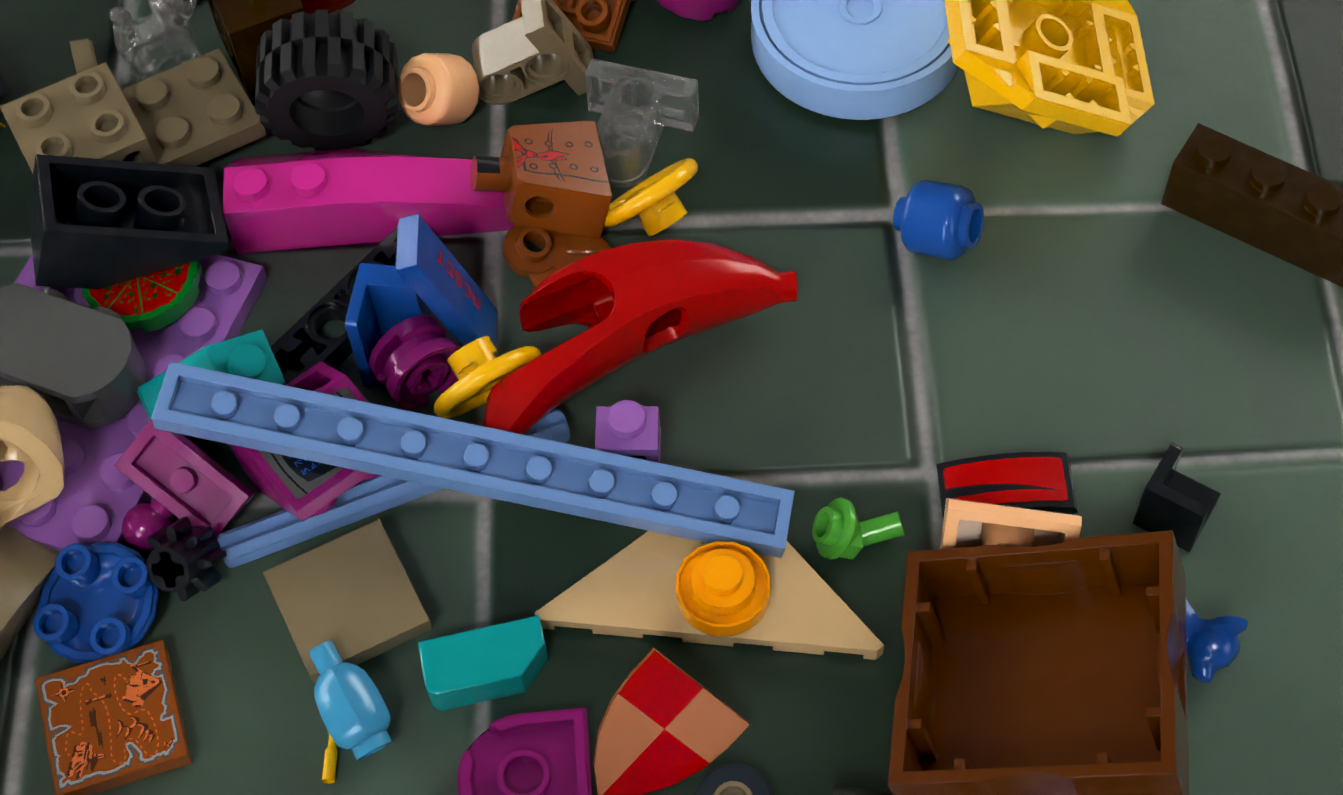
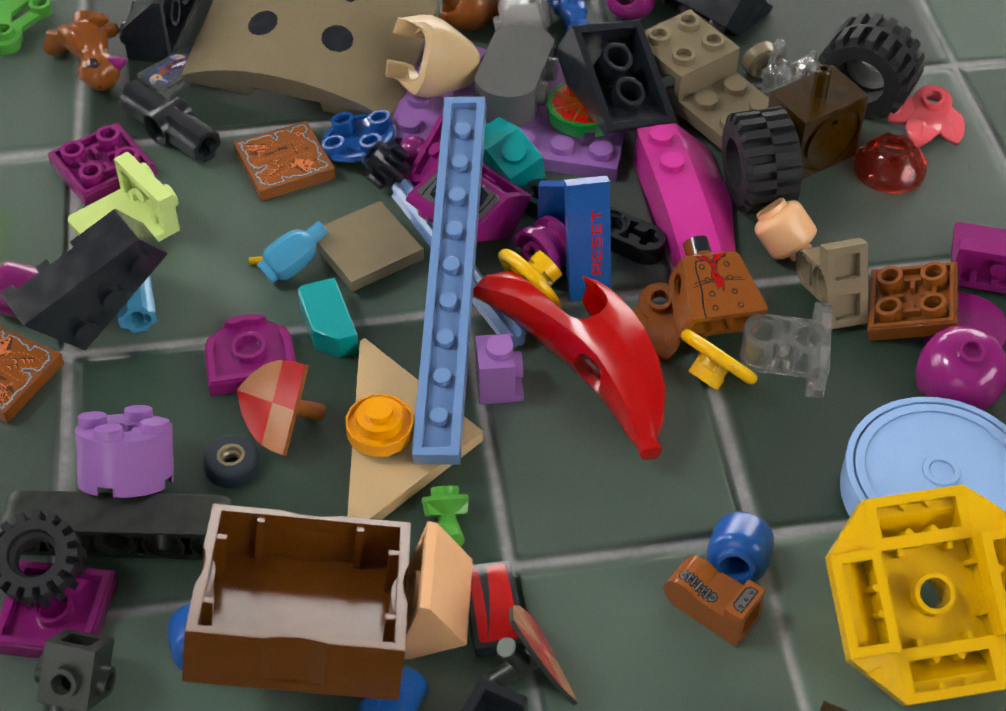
camera: 80 degrees right, 10 degrees down
none -> shield [488,605,578,705]
none -> dark orange leg [663,555,766,648]

